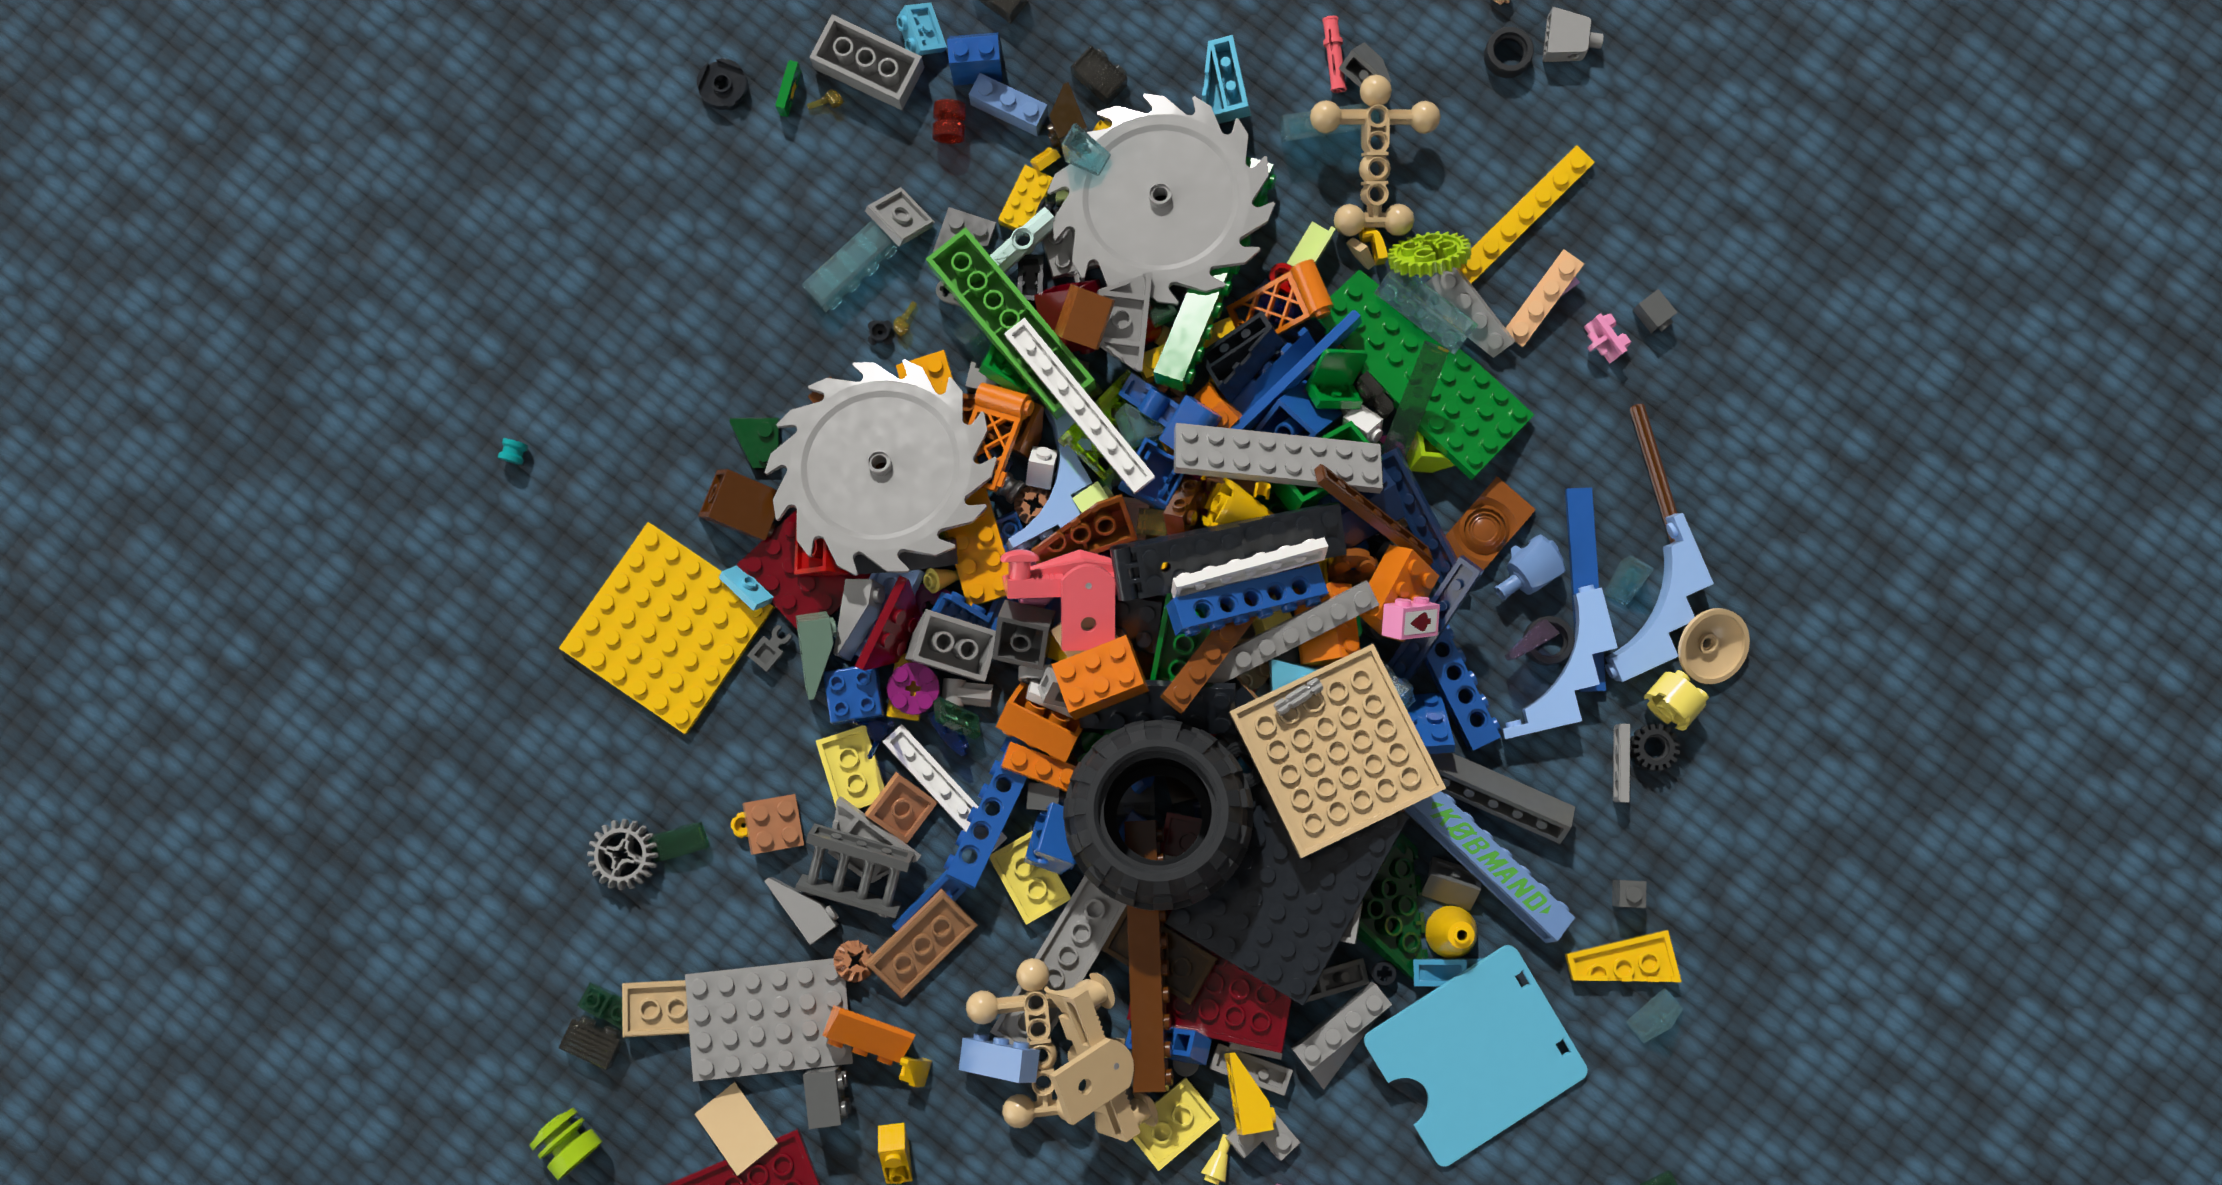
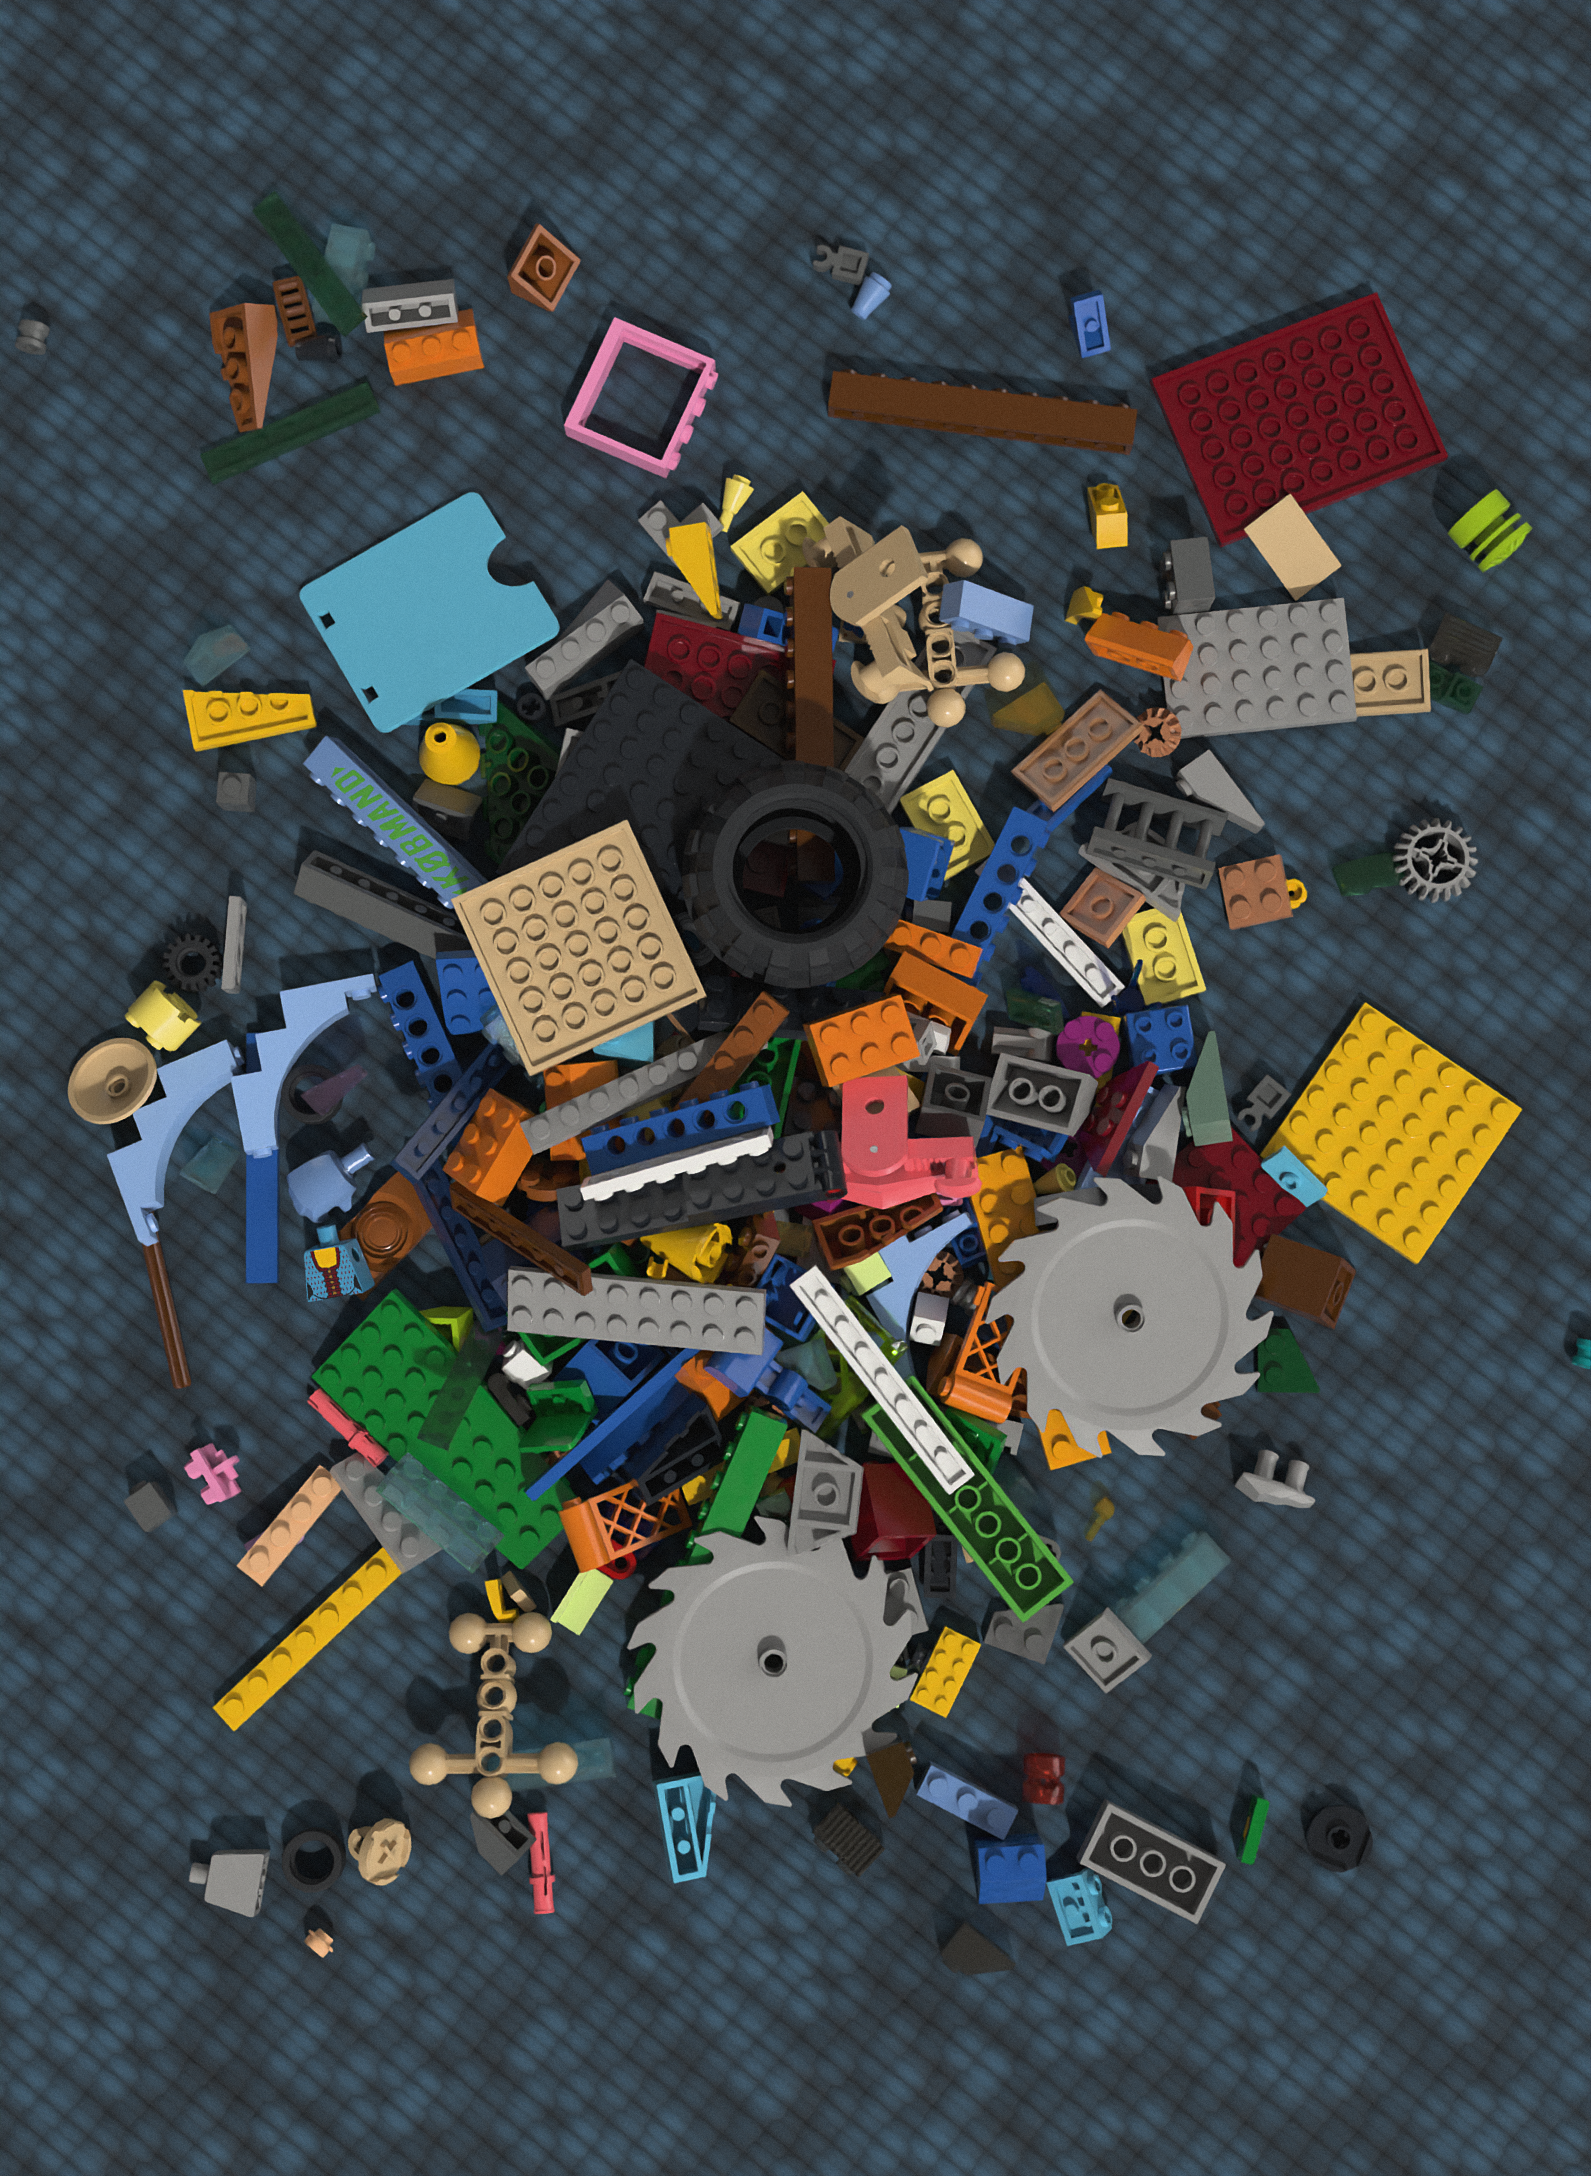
camera: 175 degrees left, 0 degrees up
clear yellow hand [807,90,844,110] -> none
black plate [868,320,893,345] -> none
light aqua piece [990,207,1055,273] -> none
yellow tile [1030,147,1061,171] -> none
dark orange slope [1054,284,1115,350] -> none
clear light blue slope [1061,123,1111,176] -> none
light grey axle [1273,678,1324,716] -> none
bright pink brick [1382,596,1440,640] -> none
lime gear [1387,231,1472,278] -> none
none -> dark azure torso [304,1224,375,1302]
none -> coral pin [307,1387,389,1468]
none -> tan tile [348,1818,411,1885]
none -> clear yellow slope [991,682,1065,736]
none -> light grey connector [1235,1450,1315,1508]

